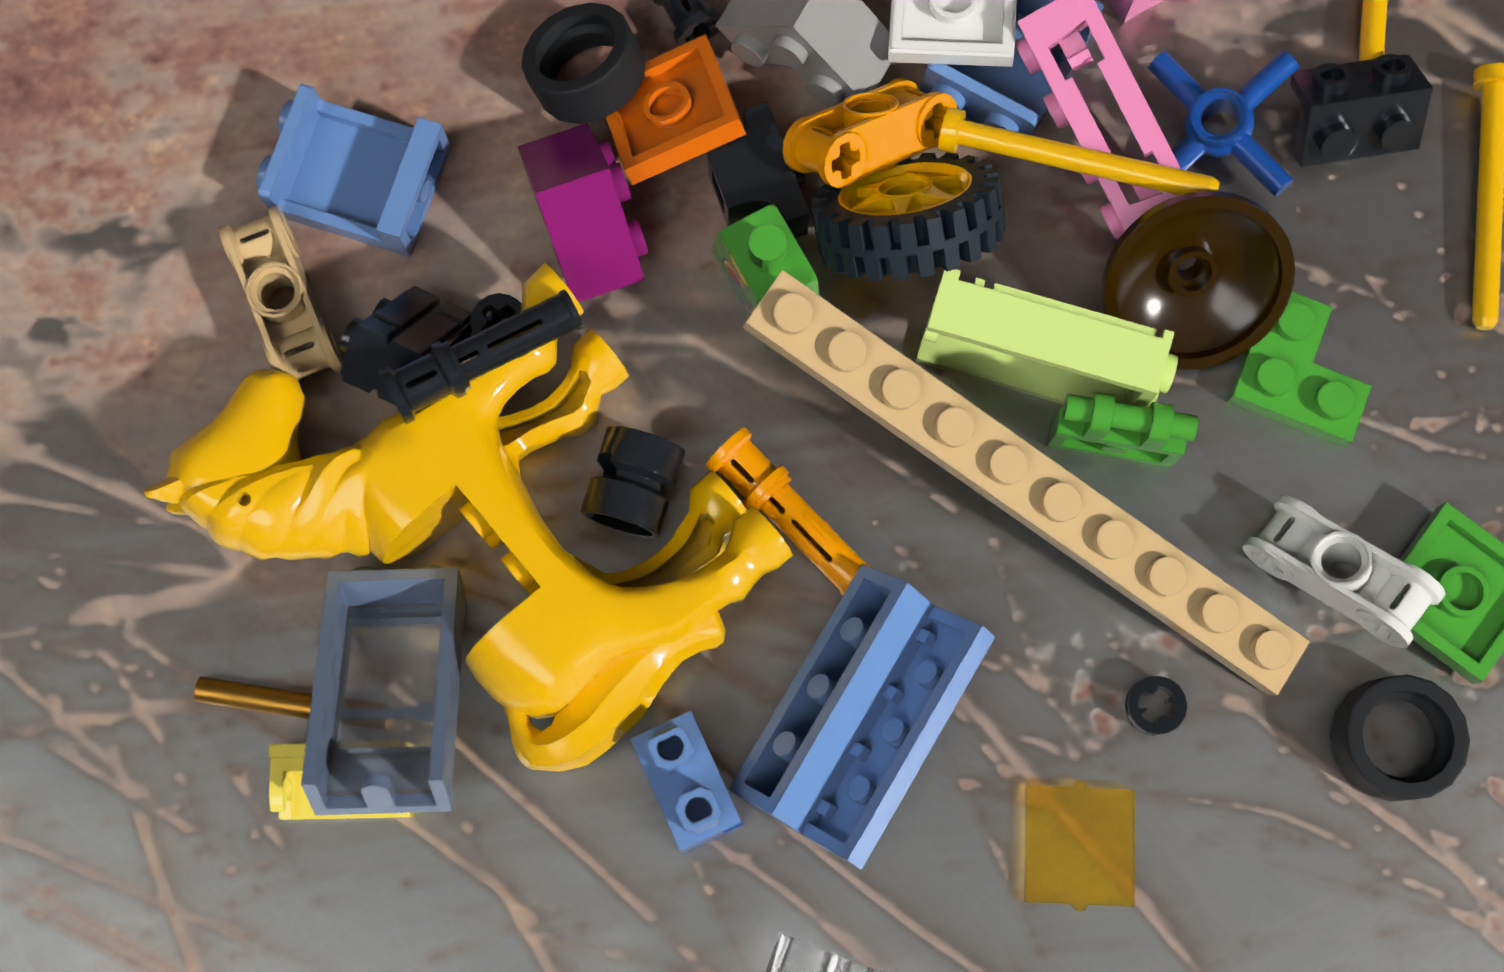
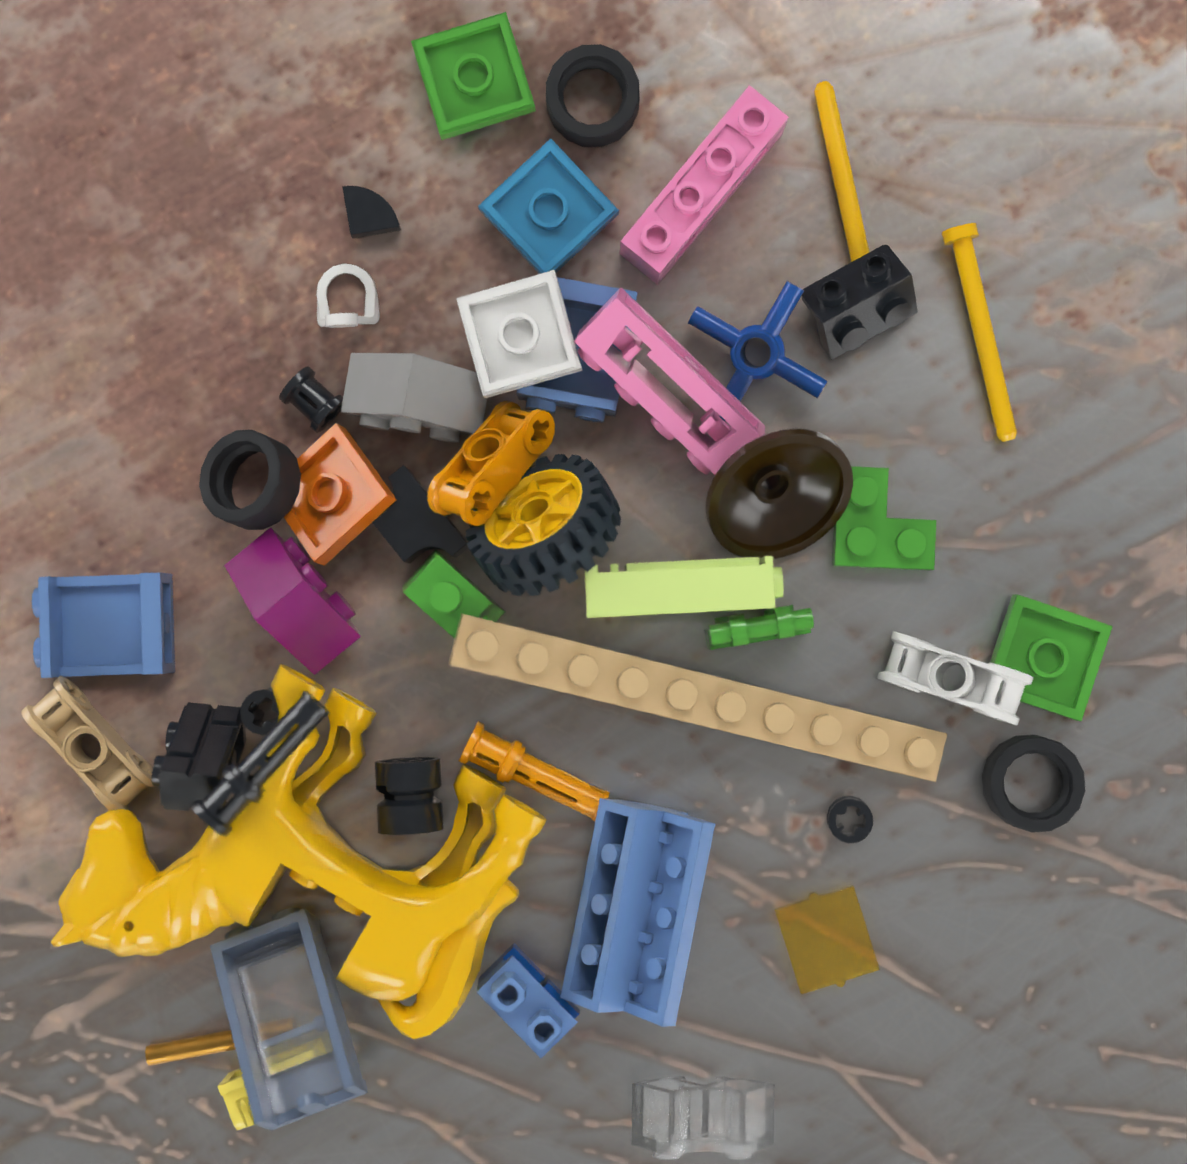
camera: 15 degrees left, 10 degrees up
yellow bar [938,107,1220,196] -> none

